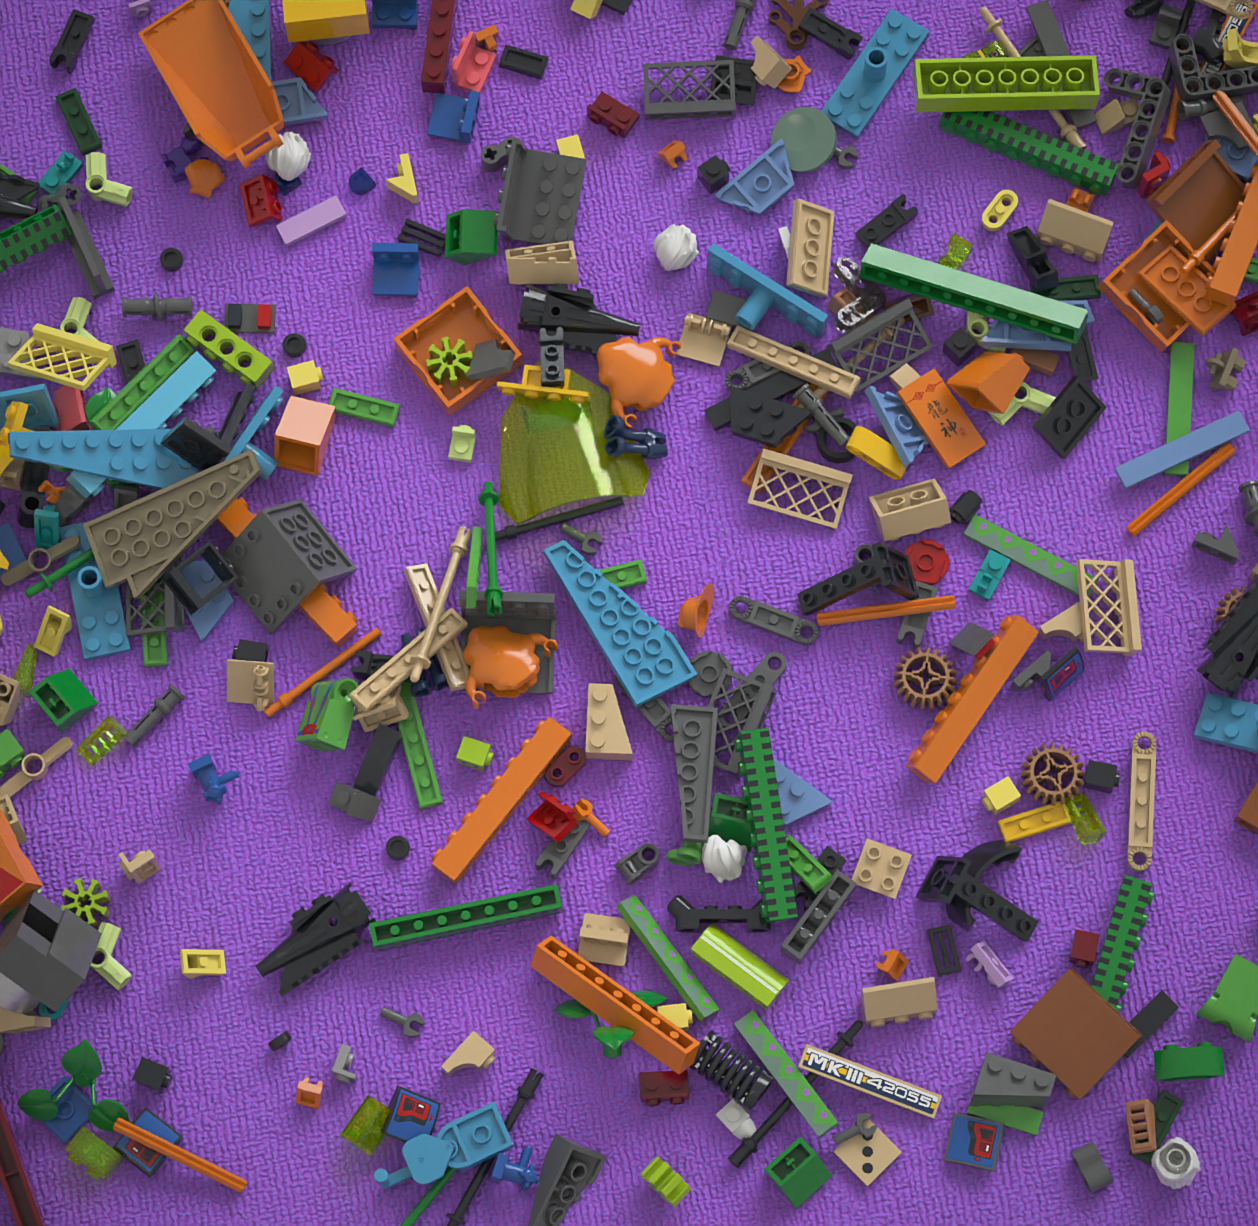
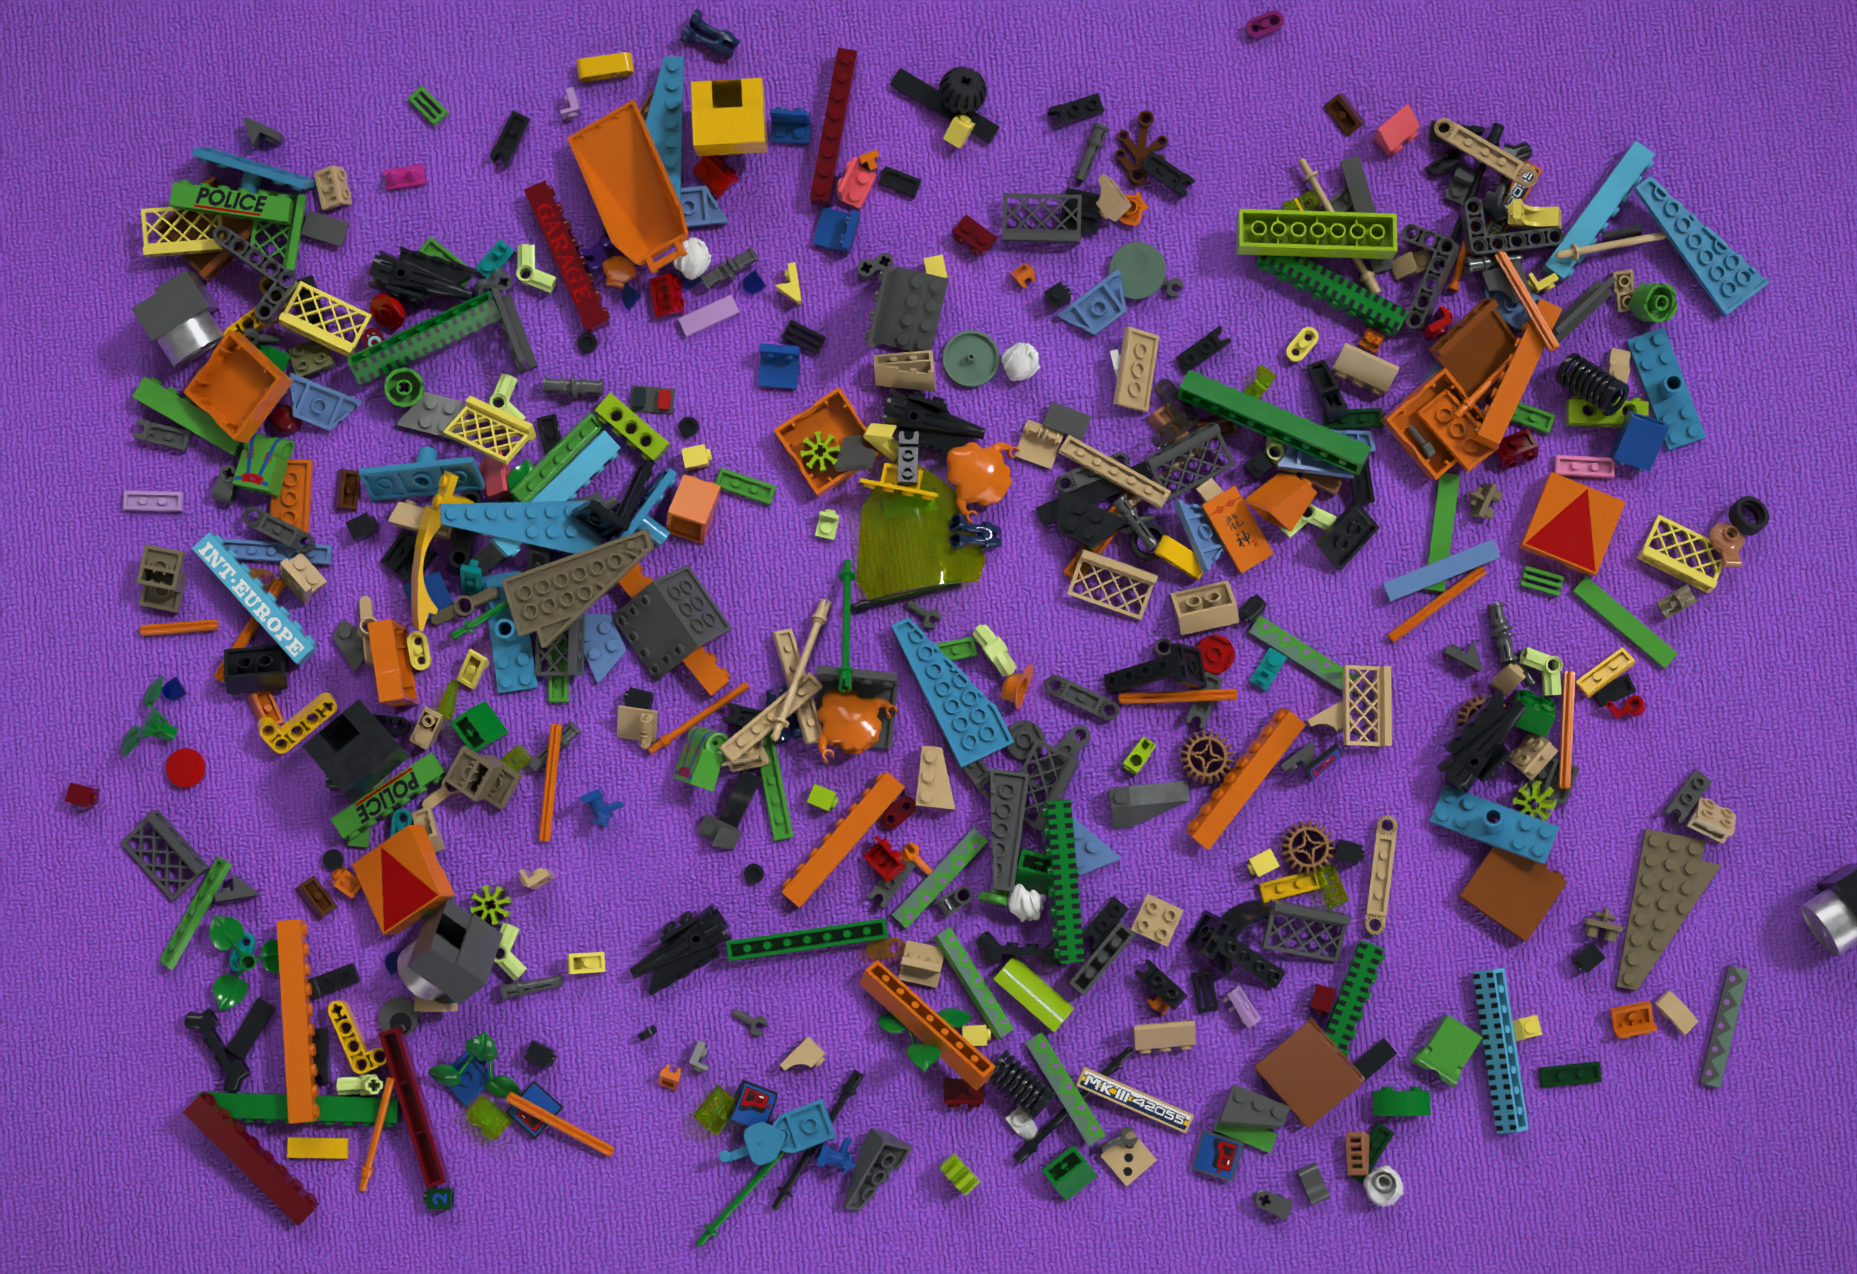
camera: 10 degrees right, 10 degrees up
orange bar [38,480,66,504] -> none
dark green tile [55,88,103,156] -> none
black window [162,541,239,615] -> none
green slope [445,210,498,265] -> none
bright green tile [466,526,482,609] -> none
dark azure plate [707,243,828,338] -> none
bright green tile [786,835,833,894] -> none
dark azure plate [821,8,929,140] -> none
dark grey piece [949,622,995,659] -> none
none -> dark tan bracket [444,746,523,810]
none -> dark grey pin [500,974,563,1001]
none -> dark red brick [524,180,611,333]
none -> orange axle [538,723,562,841]
none -> clear blue tile [622,283,642,311]
none -> dark grey piece [700,246,760,290]
none -> light yellow slope [863,423,899,462]
none -> clear yellow piece [866,938,905,959]
none -> tile [892,828,988,929]
none -> sand green piece [943,330,1000,388]
none -> yellowish green piece [972,624,1017,677]
none -> dark grey wedge [1108,781,1190,829]
none -> lime leg [1121,736,1156,776]
none -> black plate [1135,959,1188,1010]
none -> dark grey piece [1253,1190,1294,1221]
none -> dark grey fence [1261,899,1351,962]

